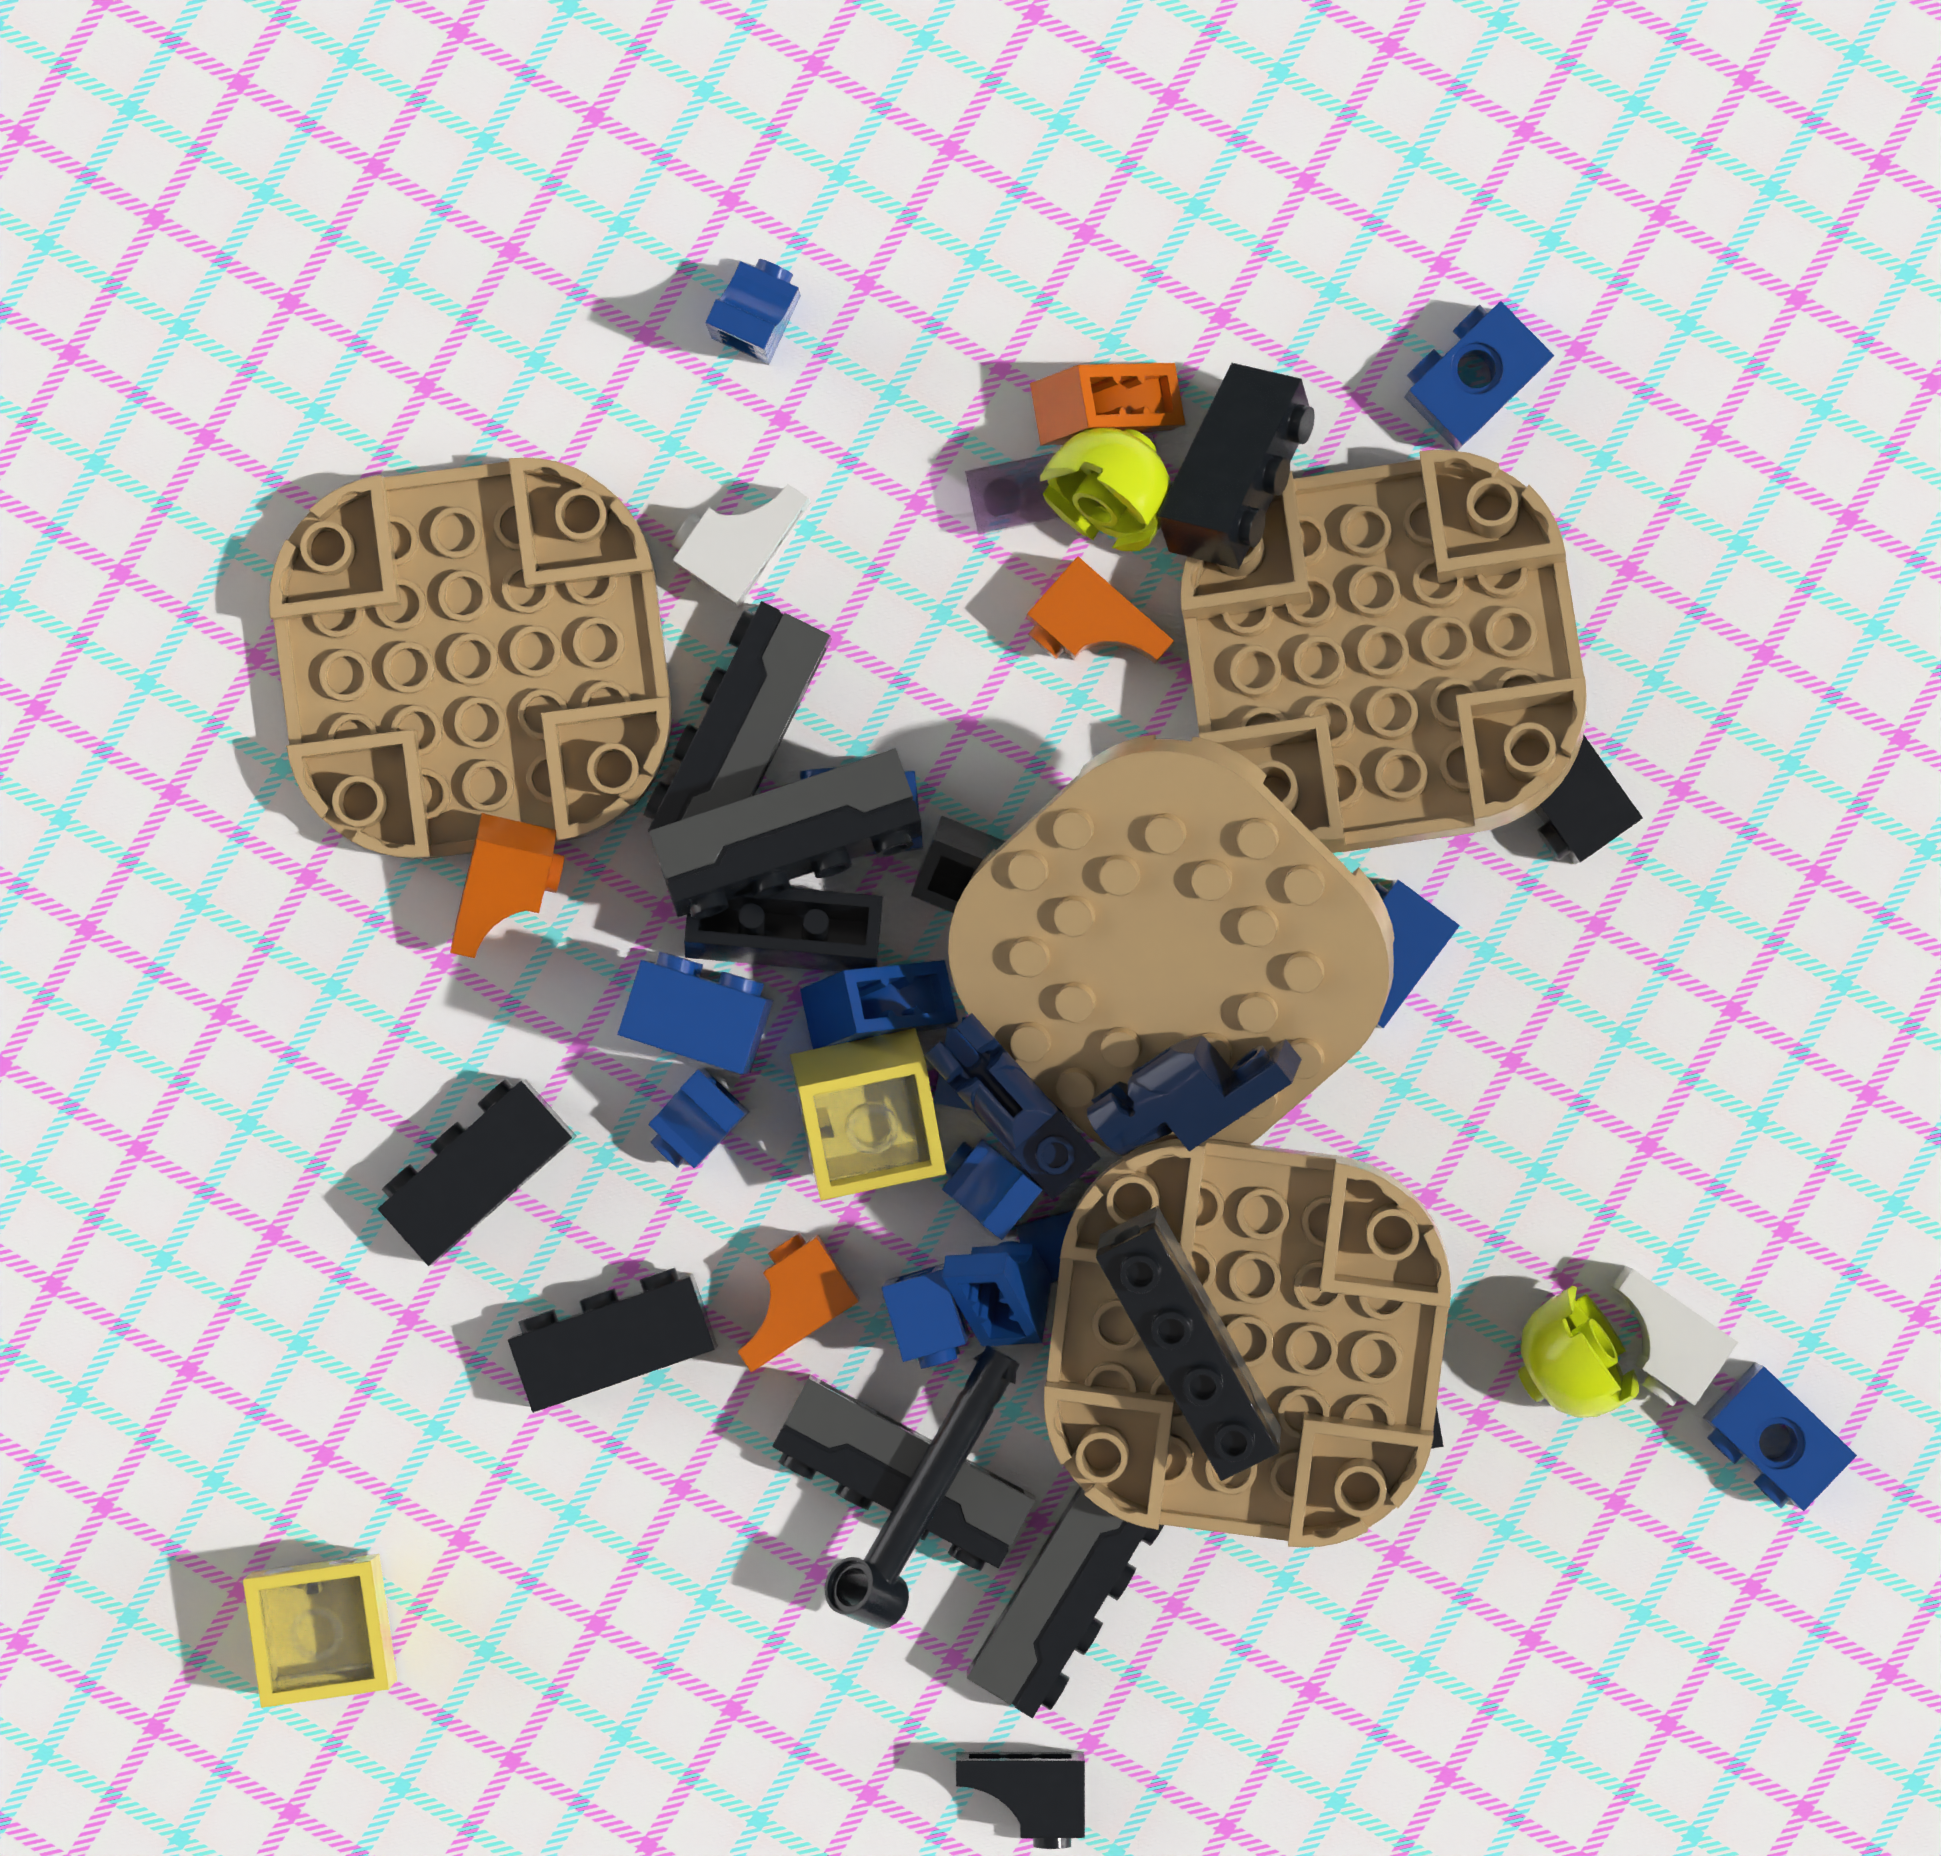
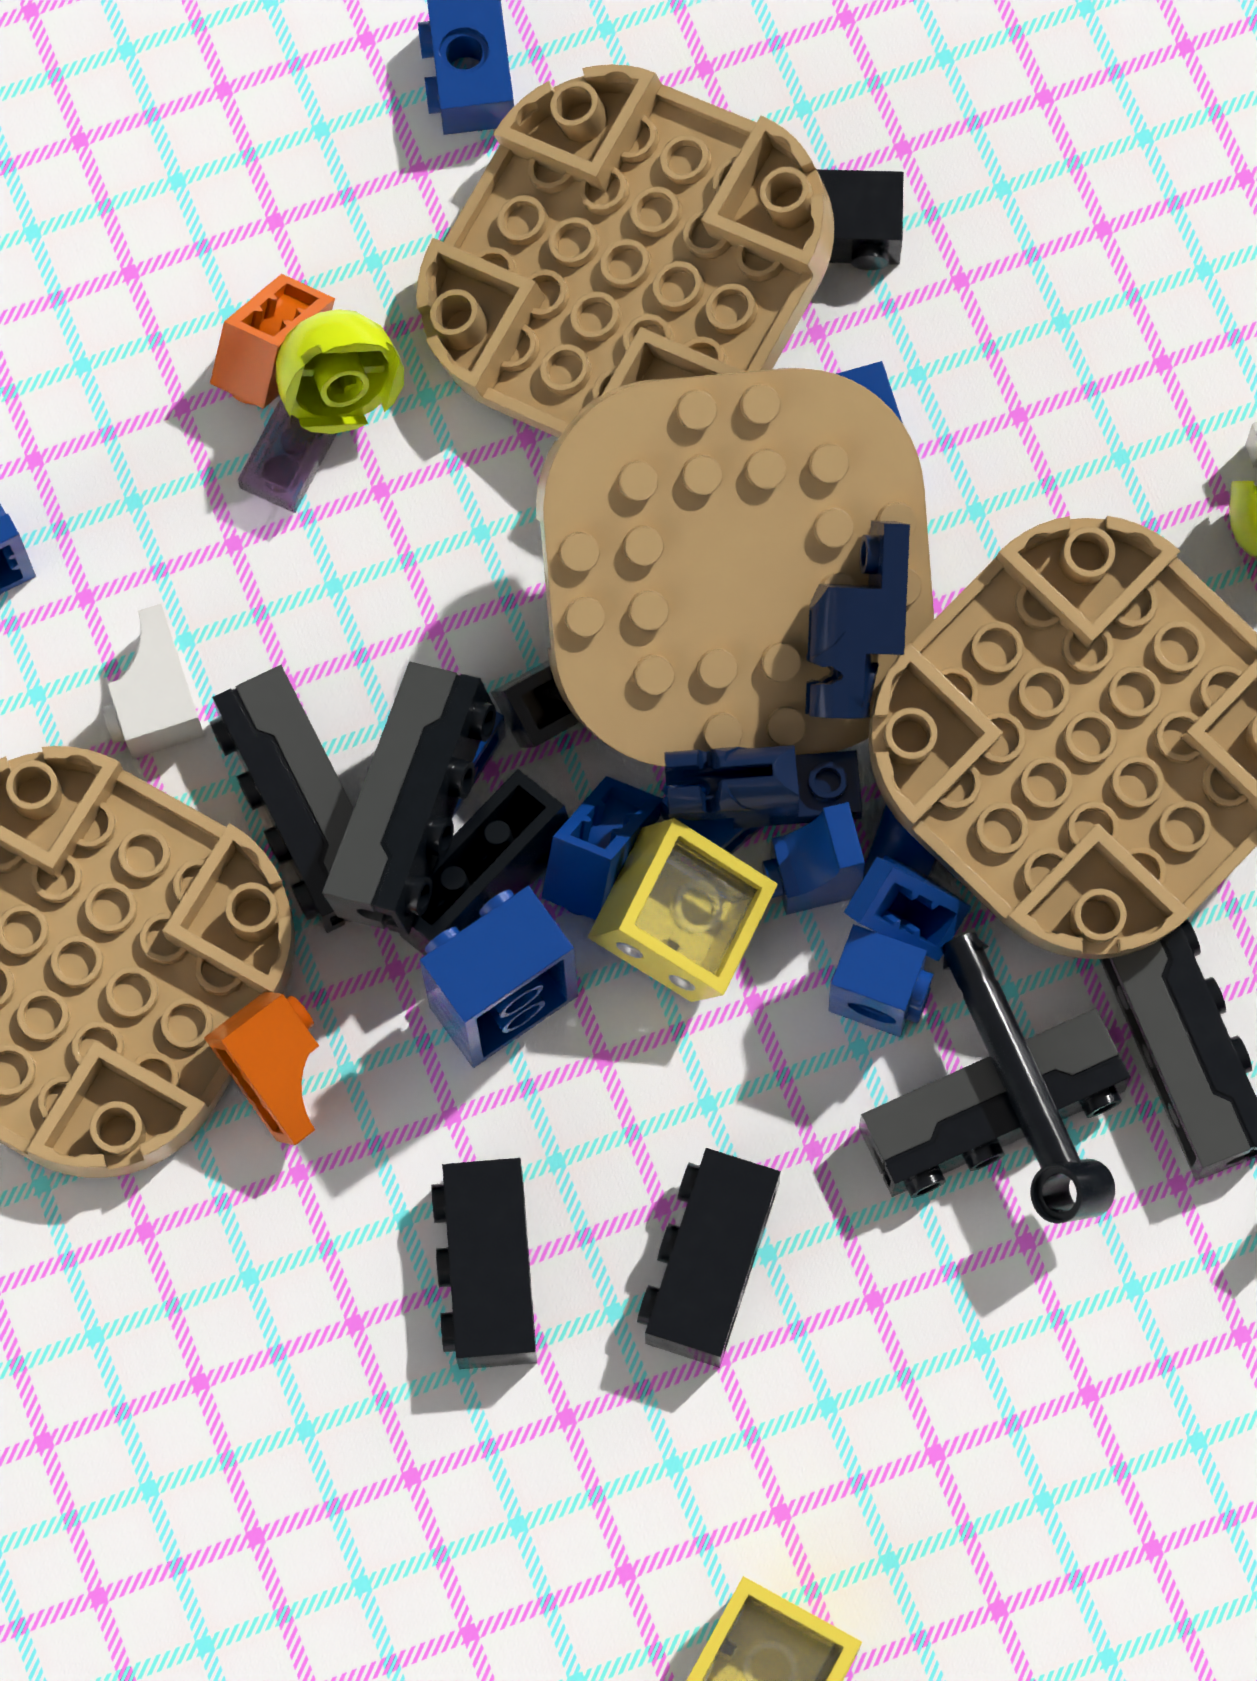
camera: 55 degrees left, 15 degrees down
blue arch [648,1068,750,1169] -> none
orange arch [737,1232,860,1373] -> none
orange arch [1026,556,1174,664] -> none
black piece [1096,1206,1281,1481] -> none
black brick [1157,362,1315,569] -> none

